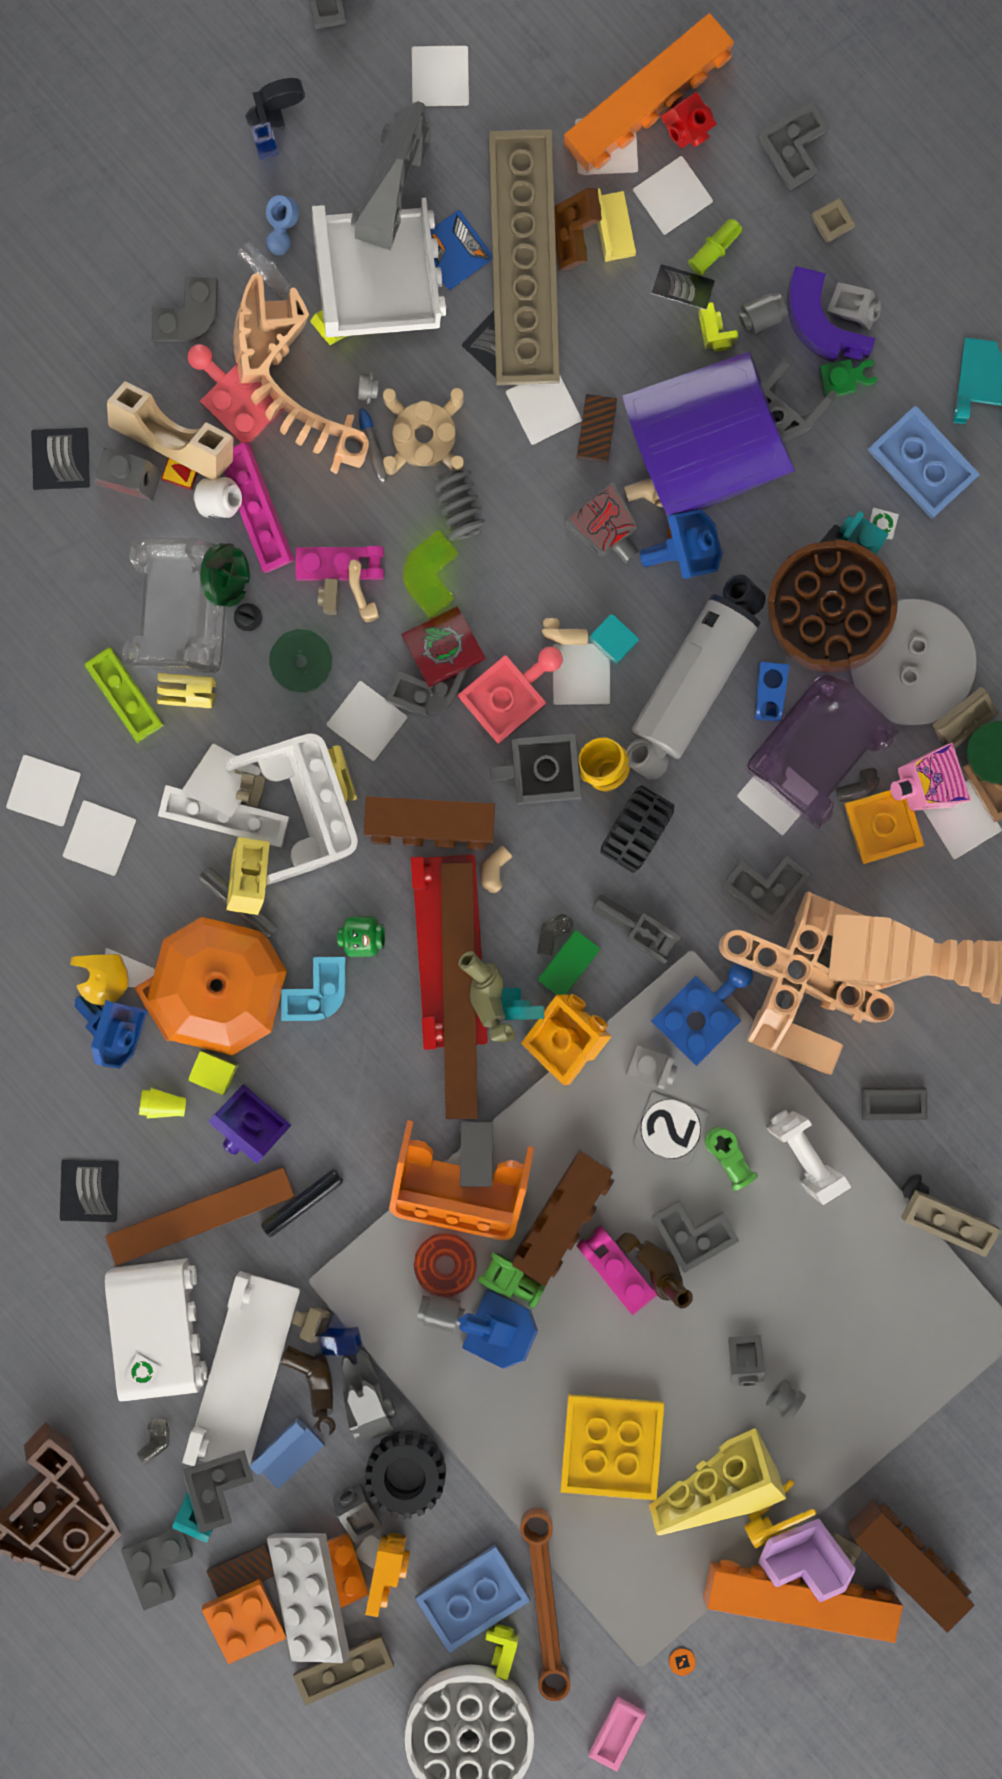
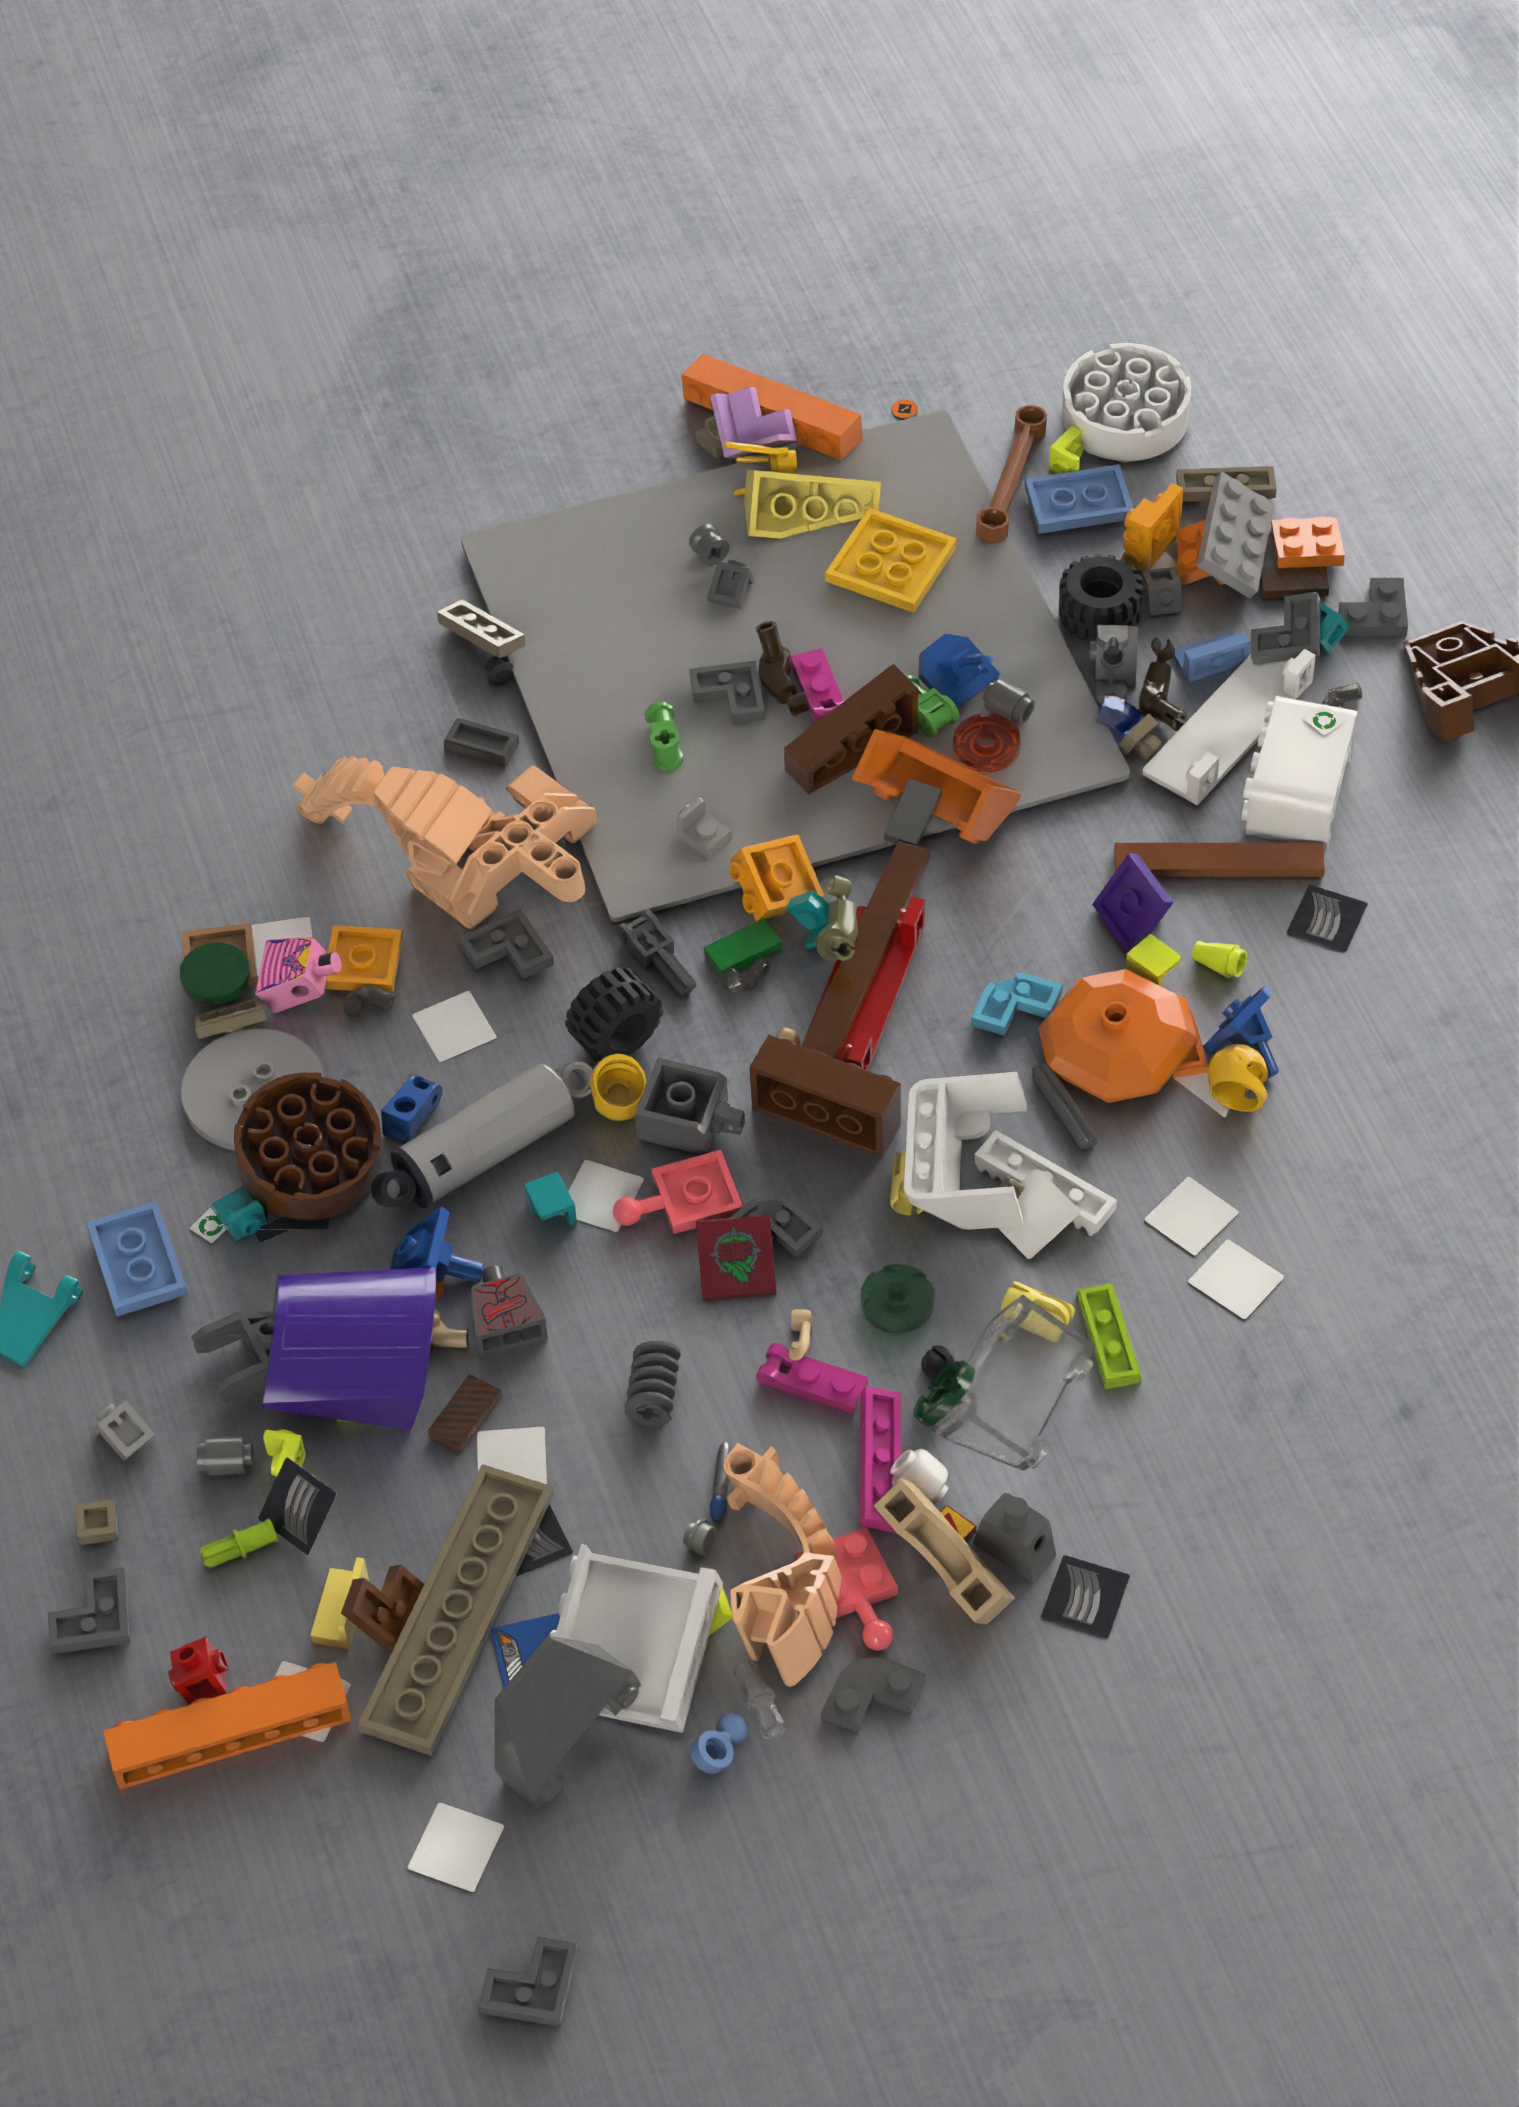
camera: 155 degrees left, 35 degrees down
light yellow brick [226,837,270,915] -> none
black piece [245,78,305,129] -> none
clear blue piece [251,121,279,160] -> none
black axle [261,1169,343,1237] -> none
dark tan plate [318,578,340,615] -> none
white sticker [327,681,407,761] -> none
green head [337,916,385,957] -> none
tan plate [383,388,464,475] -> none
clear neon green plate [403,529,459,619] -> none
tan arm [541,618,588,645] -> none
bright pink tile [588,1696,646,1771] -> none
white sticker [633,156,713,235] -> none
sticker [633,1092,709,1166] -> none
blue plate [651,963,753,1066] -> none
clear purple windscreen [746,674,899,829] -> none
white fence [766,1110,851,1205] -> none
dark purple arch [787,266,875,362] -> none
green plate [818,359,877,398] -> none
reddish brown brick [846,1499,975,1633] -> none

